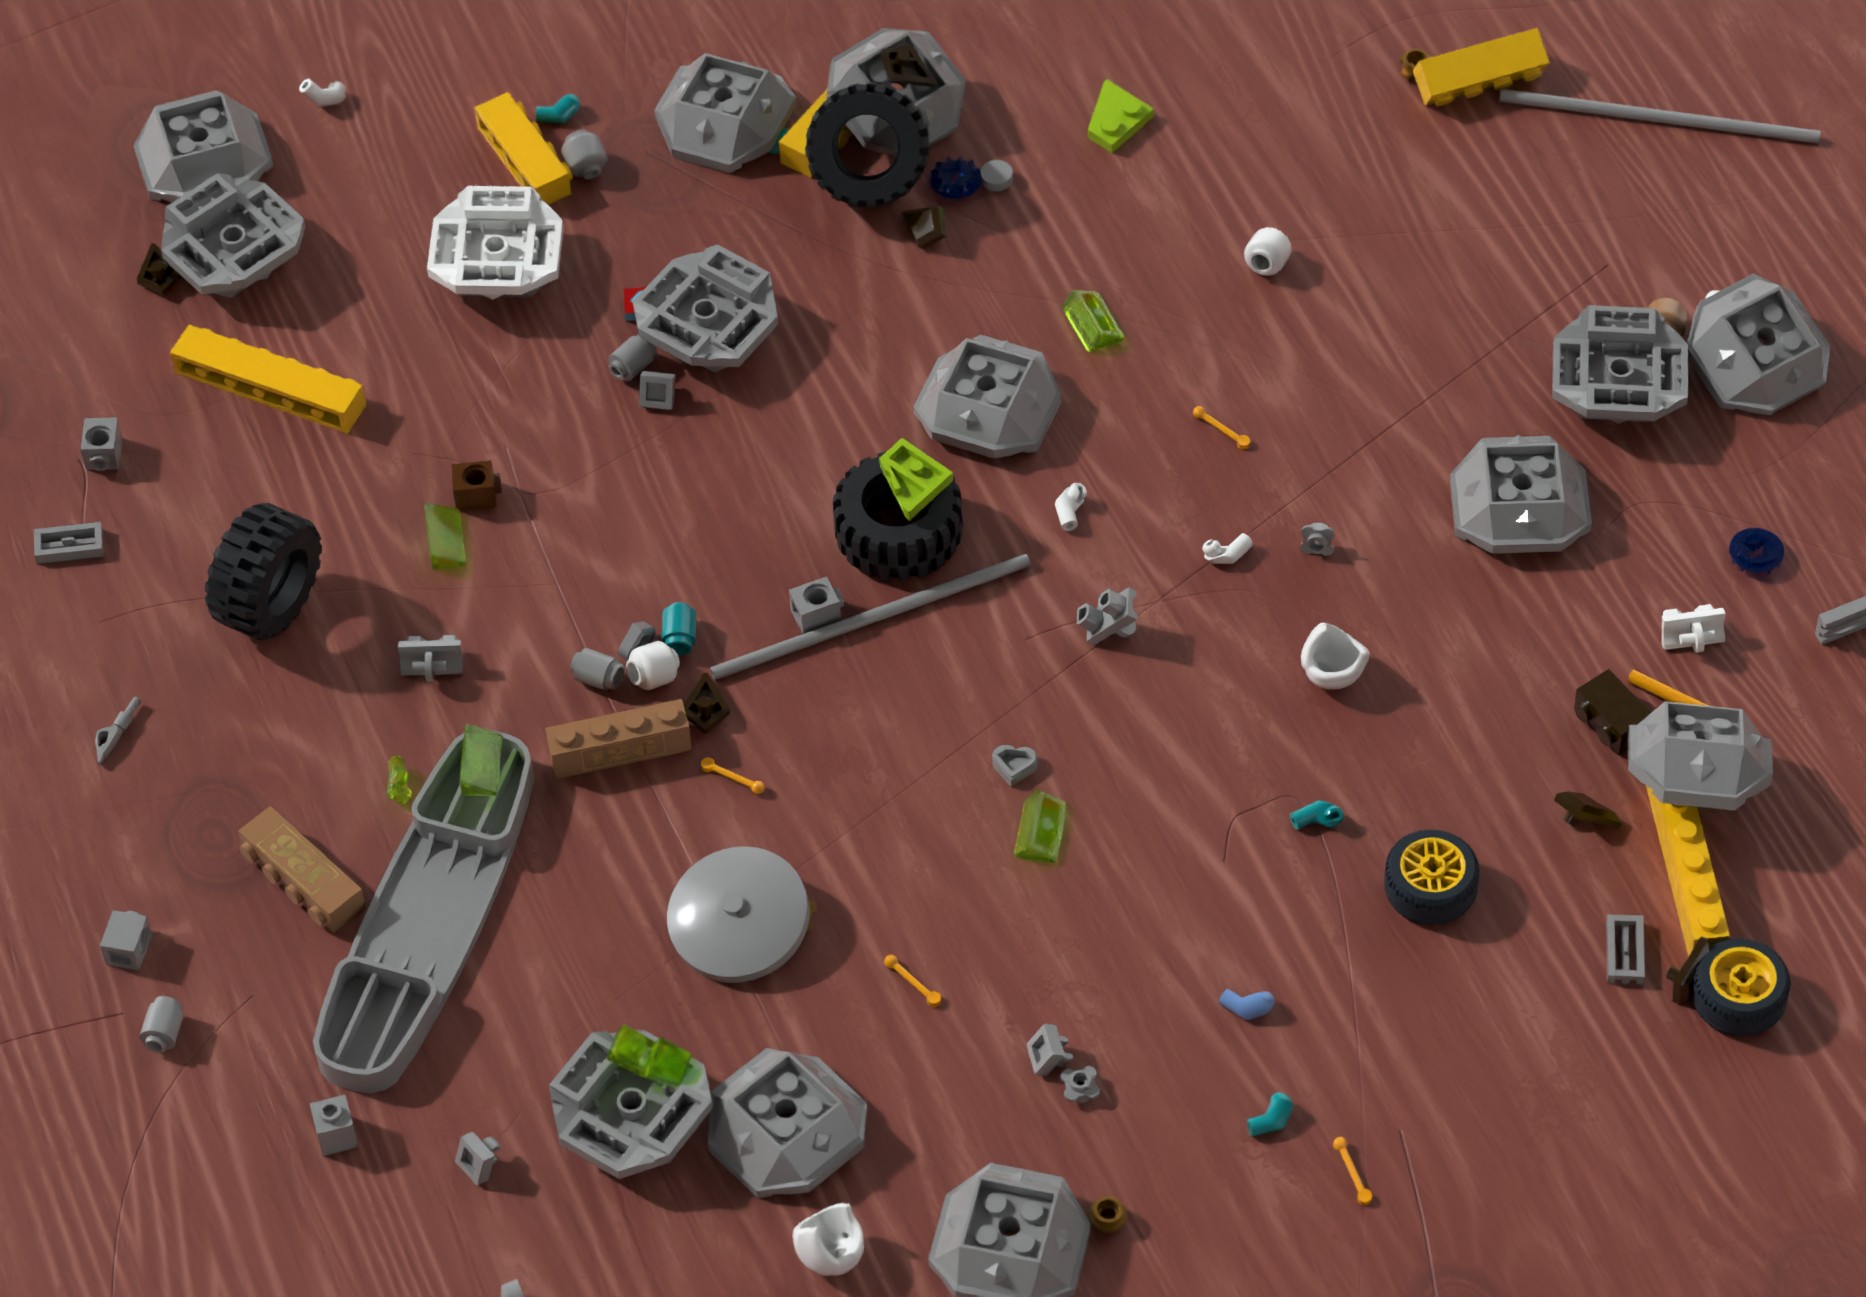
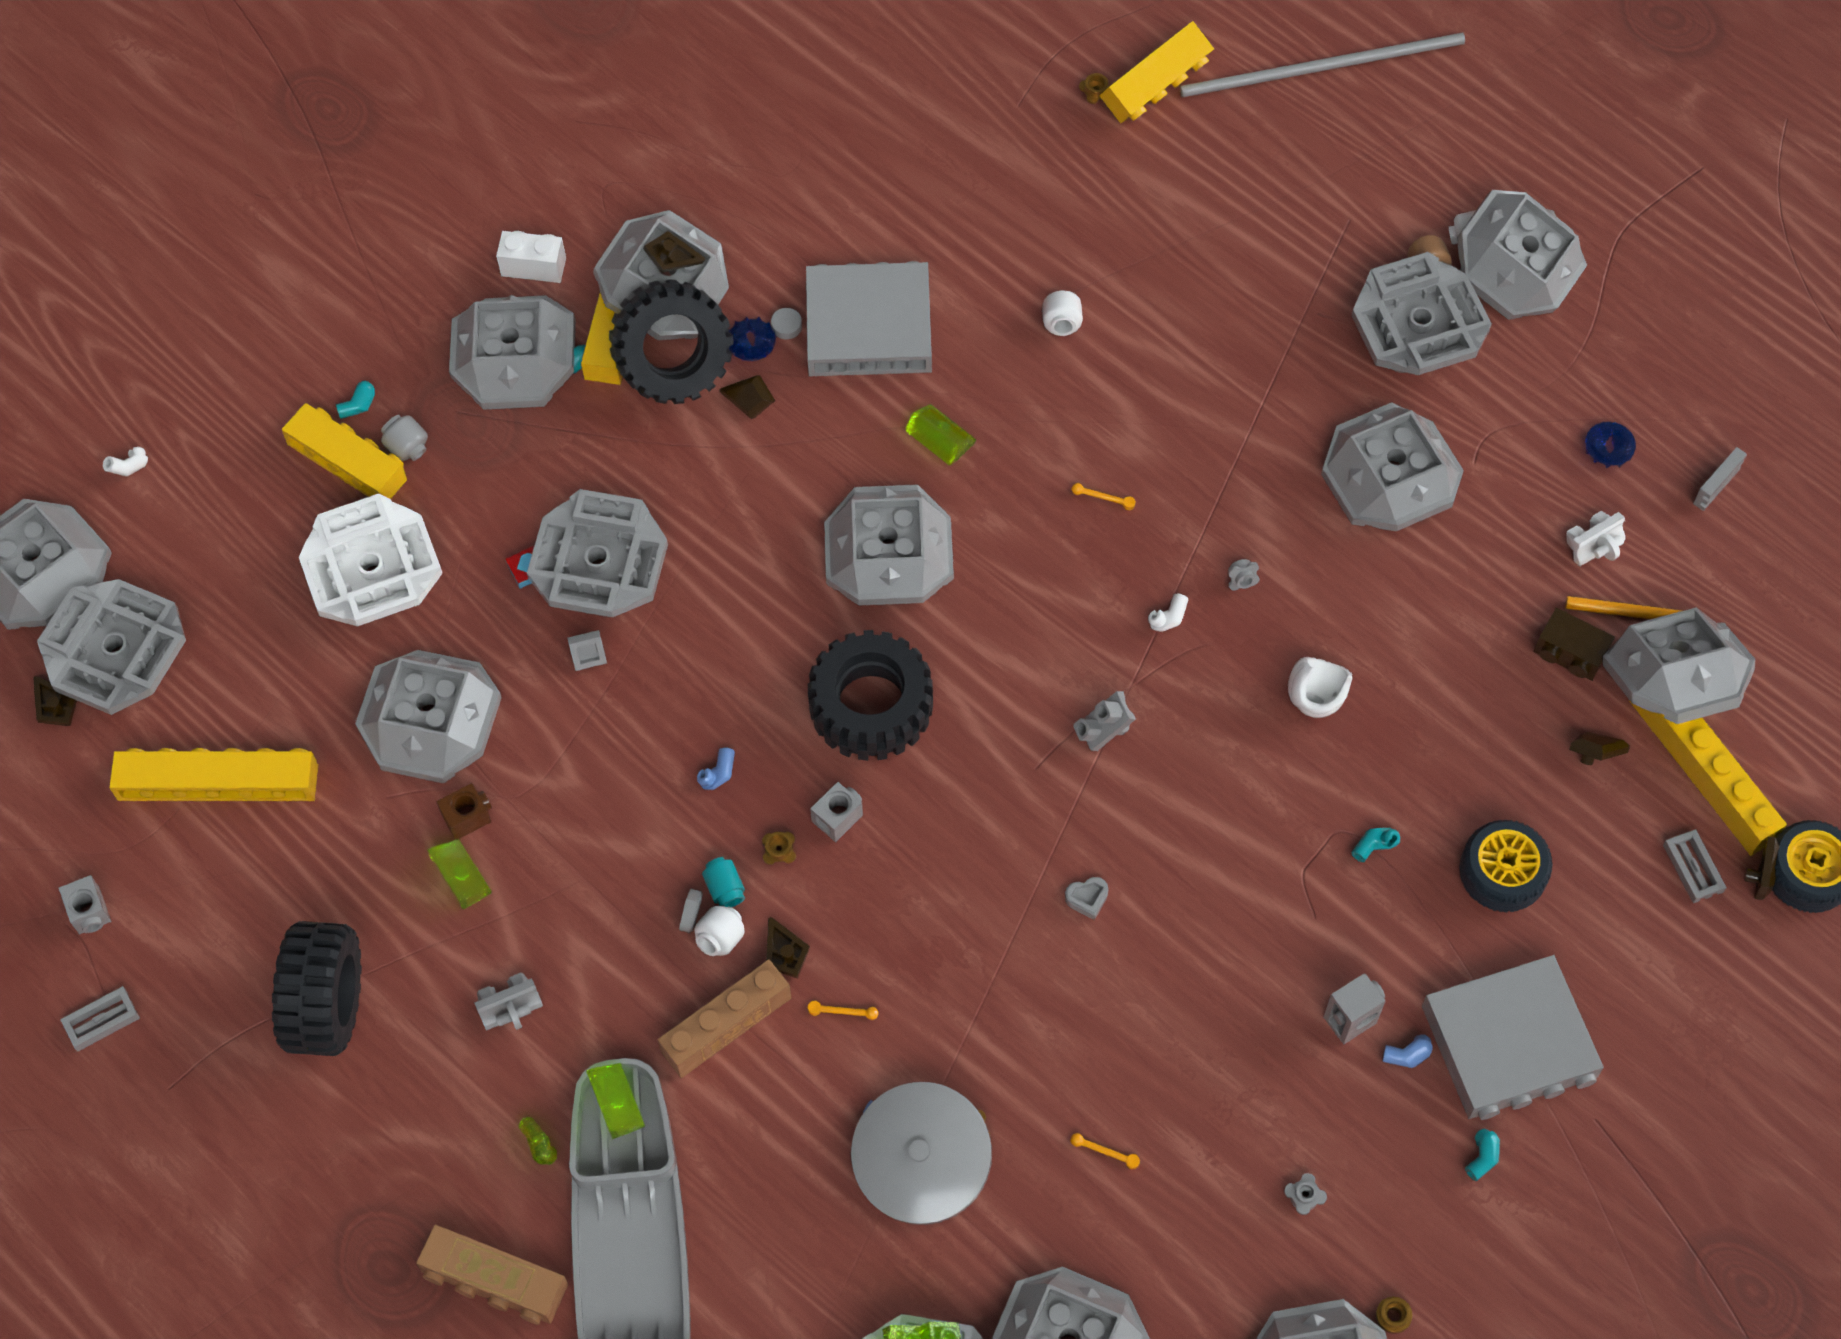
camera: 25 degrees left, 10 degrees up
light grey hand [95,697,141,766] -> none
light grey brick [570,648,624,691] -> none
light grey brick [608,334,657,381] -> none
light grey piece [710,554,1031,680] -> none
lime wing [879,438,953,520] -> none
clear neon green slope [1014,789,1068,863] -> none
light grey tile [1026,1024,1073,1076] -> none
white arm [1055,483,1087,531] -> none
lime wing [1088,79,1153,153] -> none
light orange hinge [1333,1137,1372,1205] -> none
none -> light grey piece [355,650,502,783]
none -> white brick [496,231,566,283]
none -> medium blue arm [697,748,735,790]
none -> pearl gold plate [762,832,796,865]
none -> light grey brick [806,261,932,376]
none -> light grey brick [1323,973,1386,1045]
none -> light grey brick [1422,955,1604,1120]

